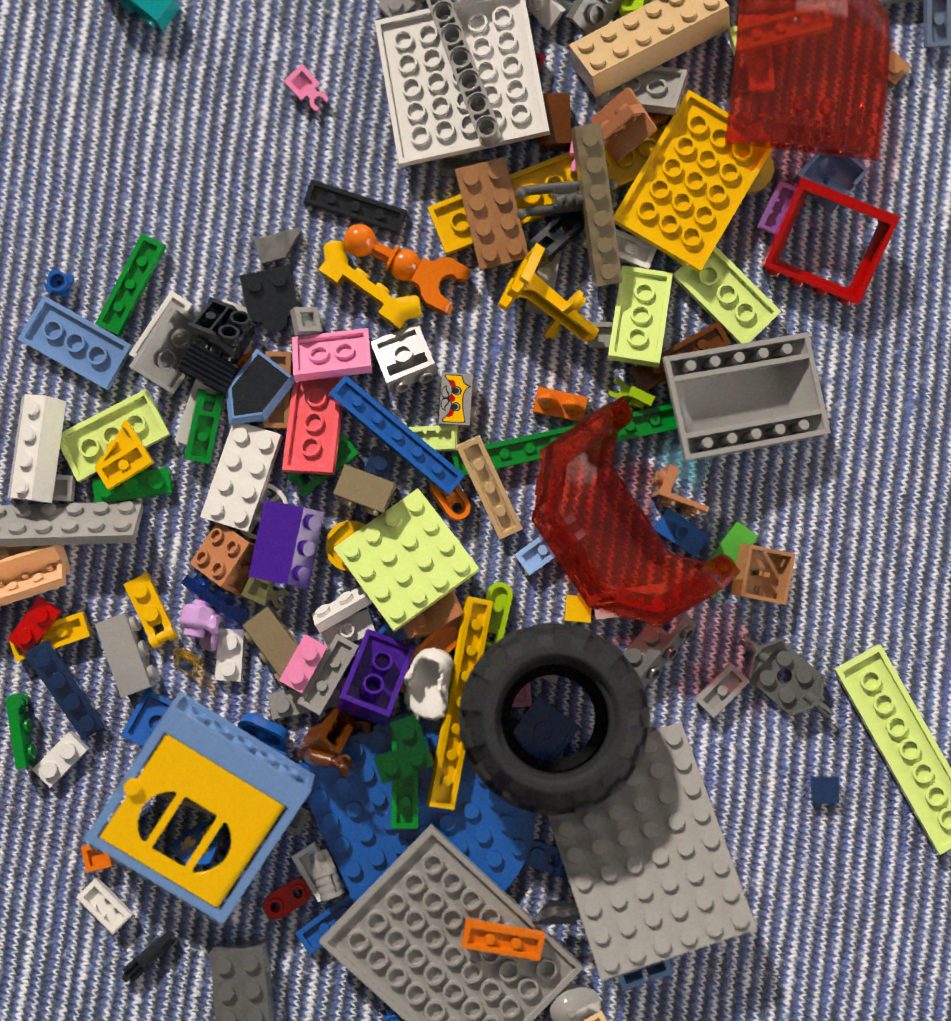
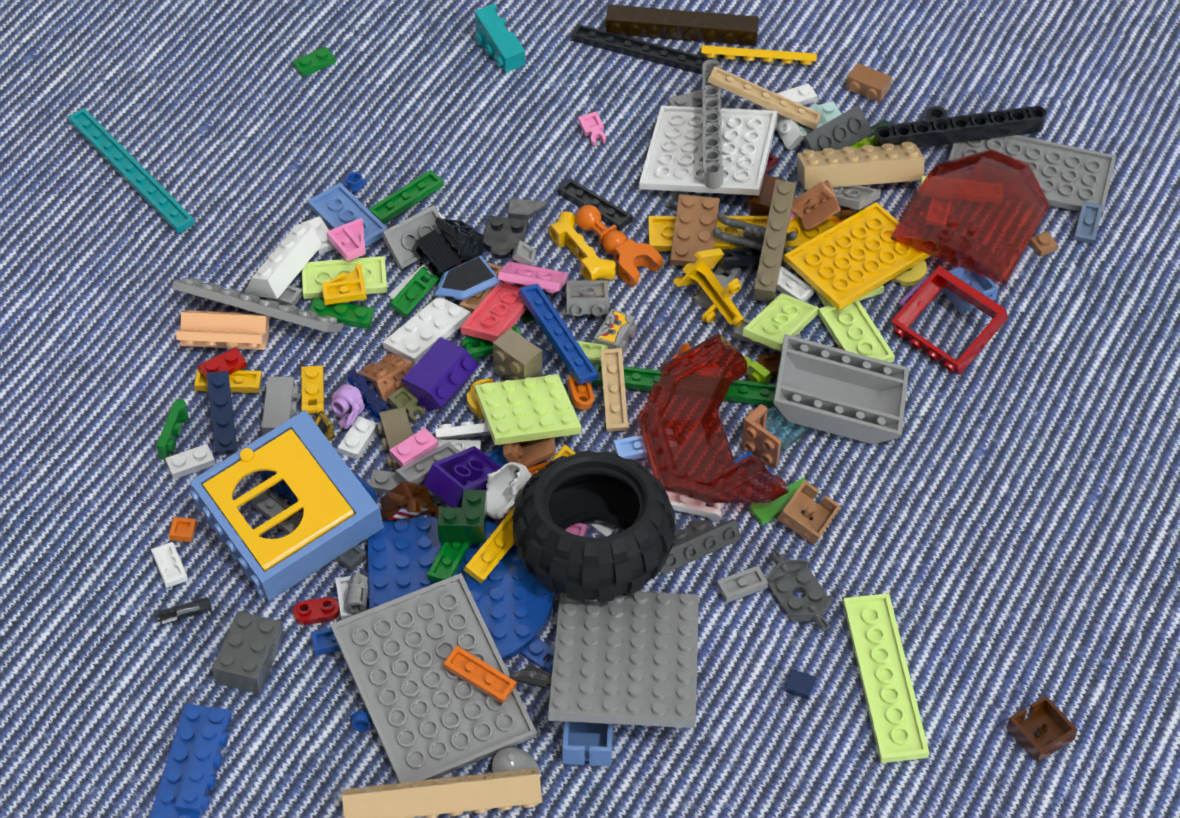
camera: 20 degrees right, 35 degrees down
none -> white plate [301,216,336,255]
none -> bright pink wing [327,218,365,262]

